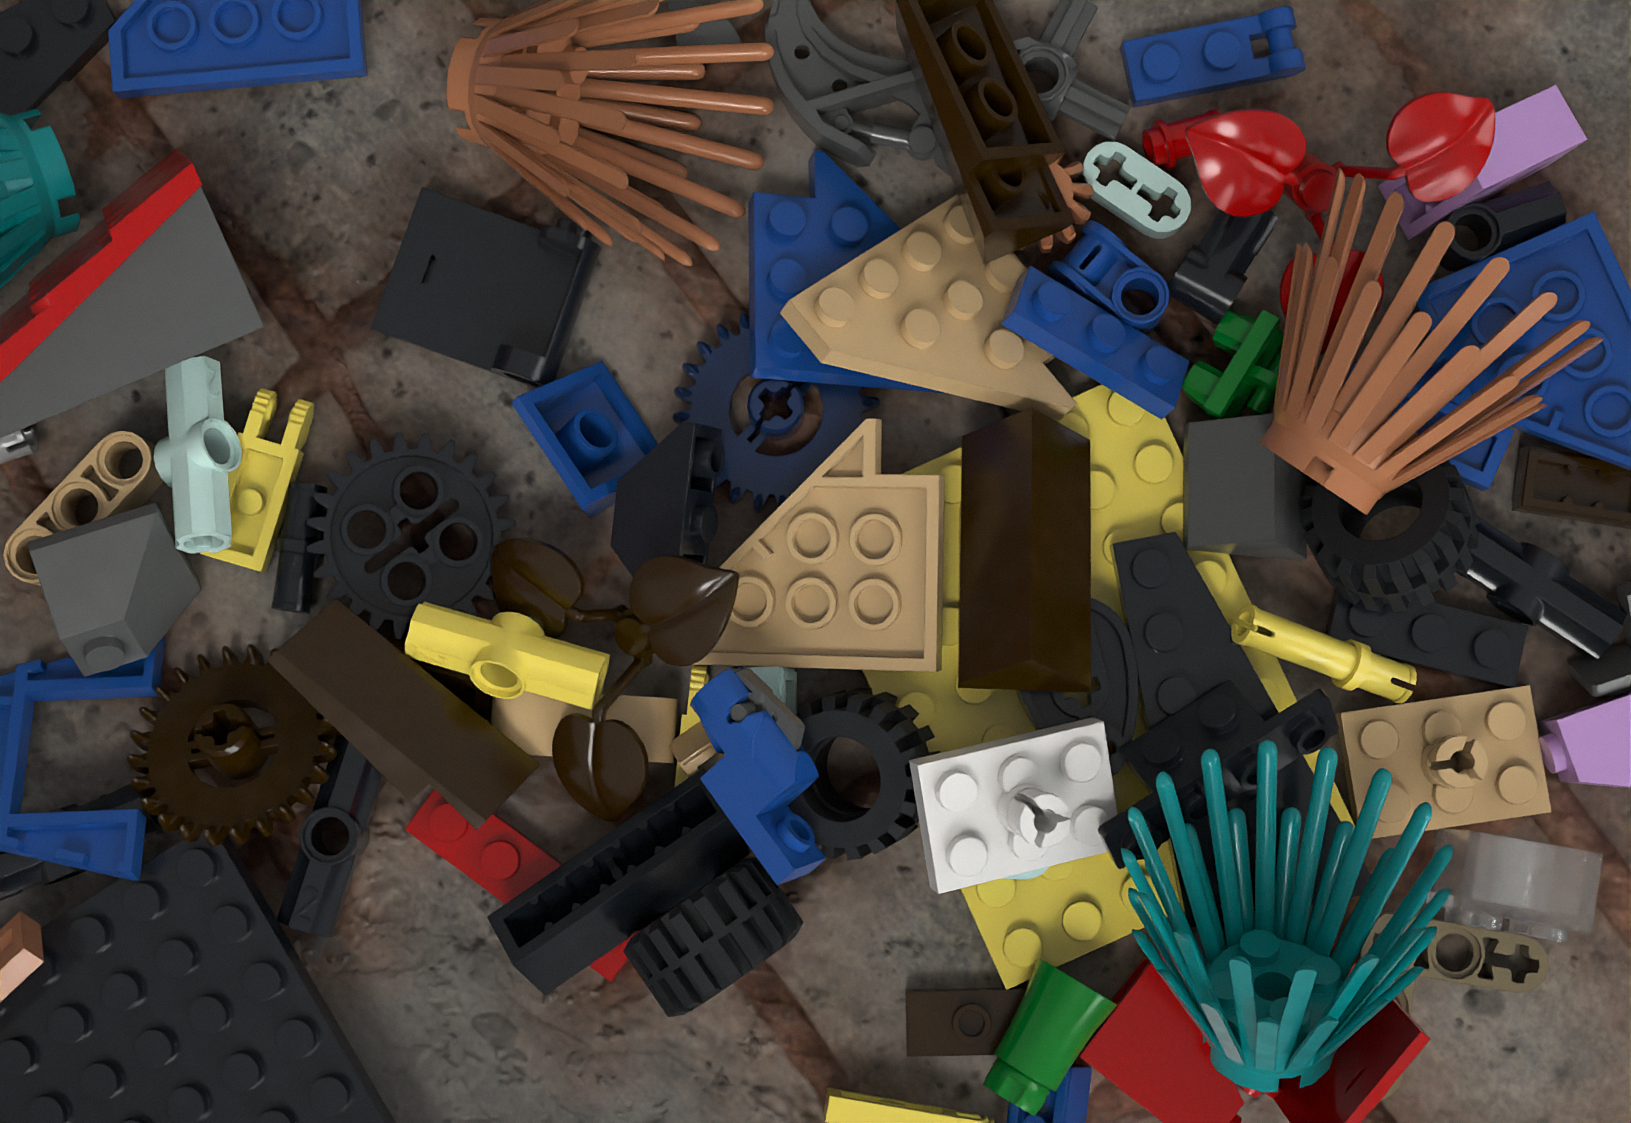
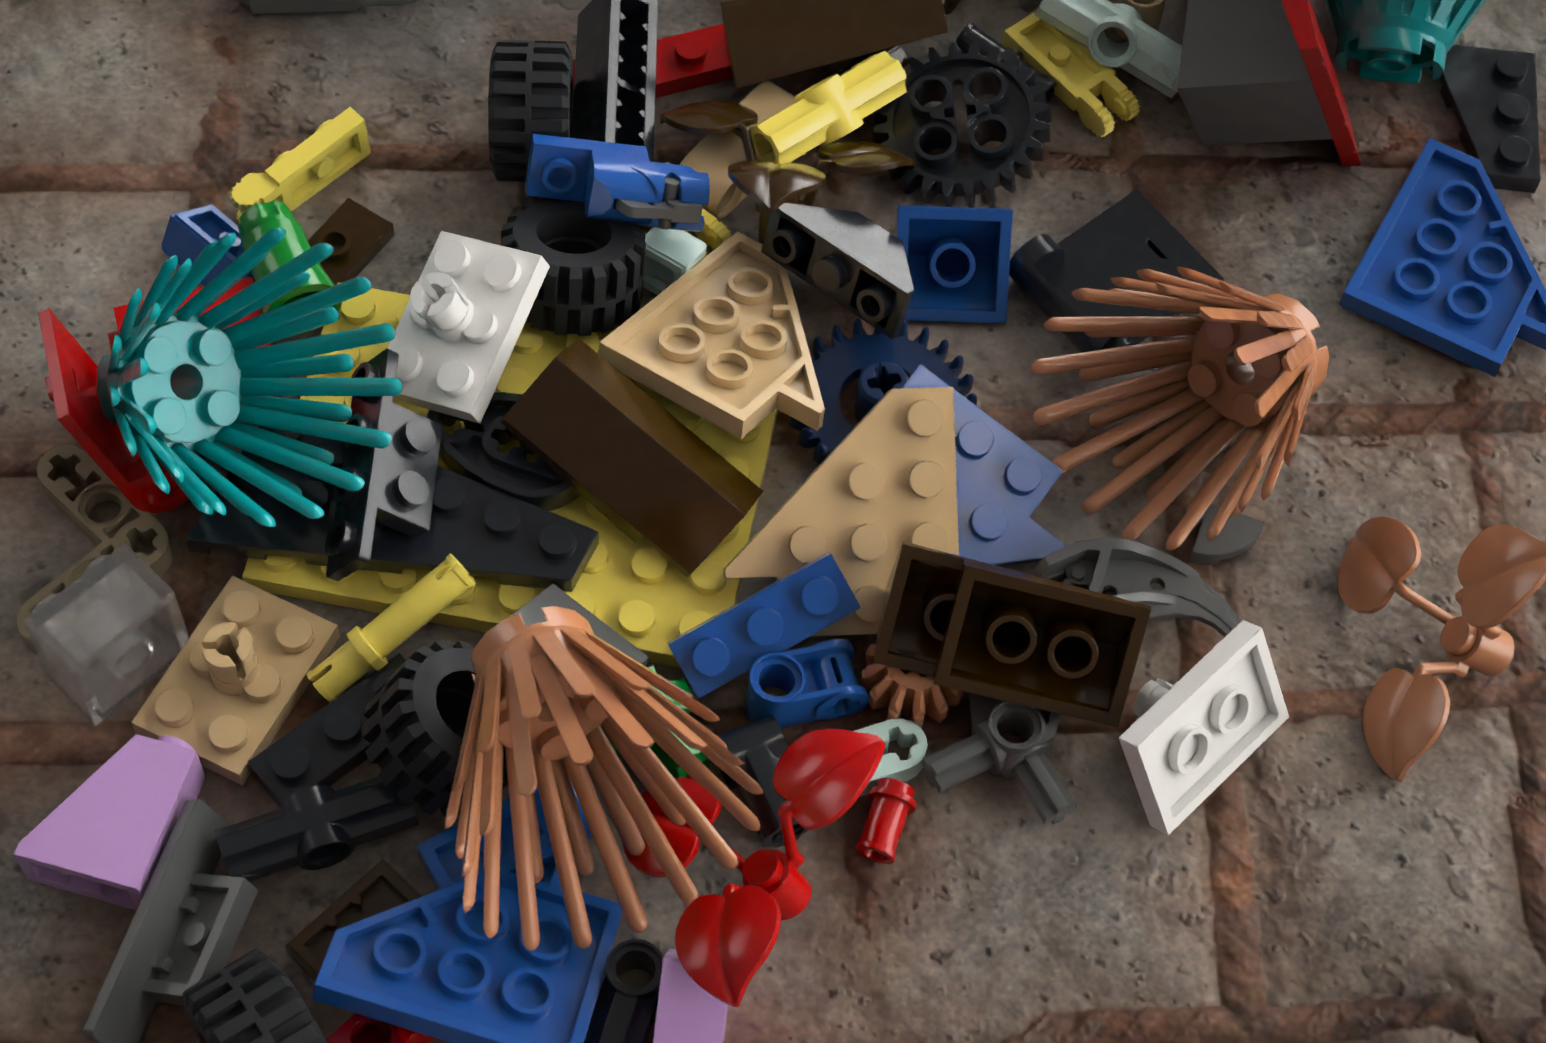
camera: 120 degrees right, 25 degrees down
blue plate [1120,6,1306,108] -> none

